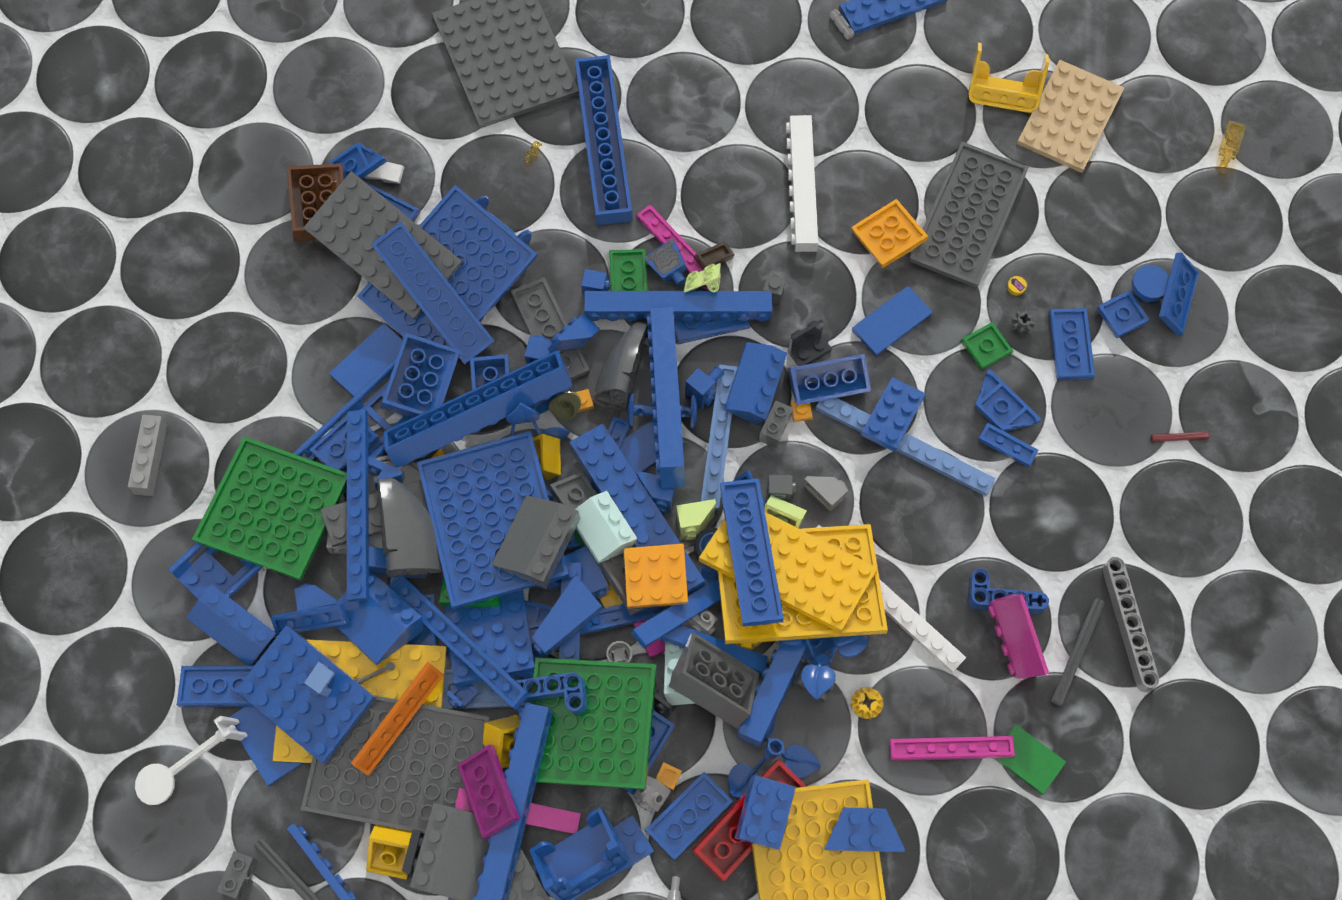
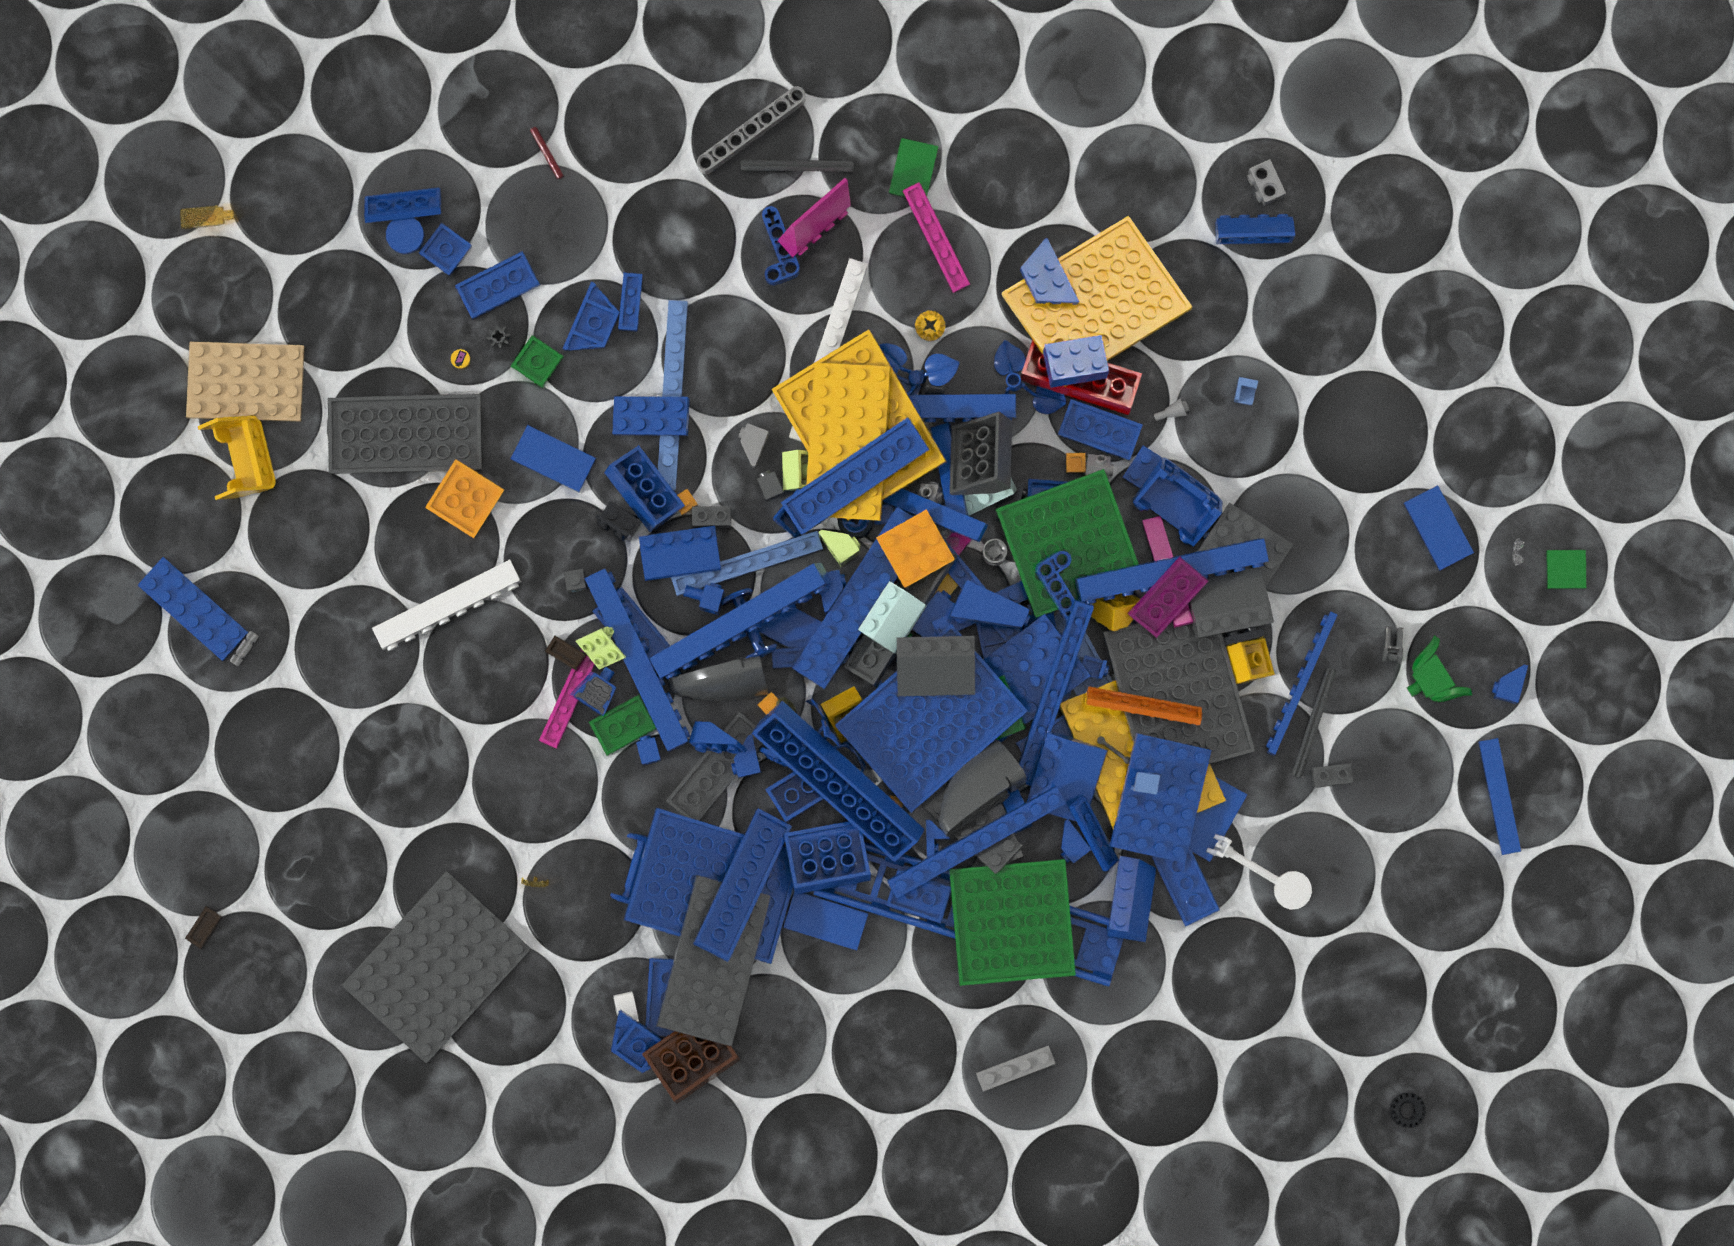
camera: 110 degrees left, 15 degrees up
blue brick [575,55,632,226] -> none

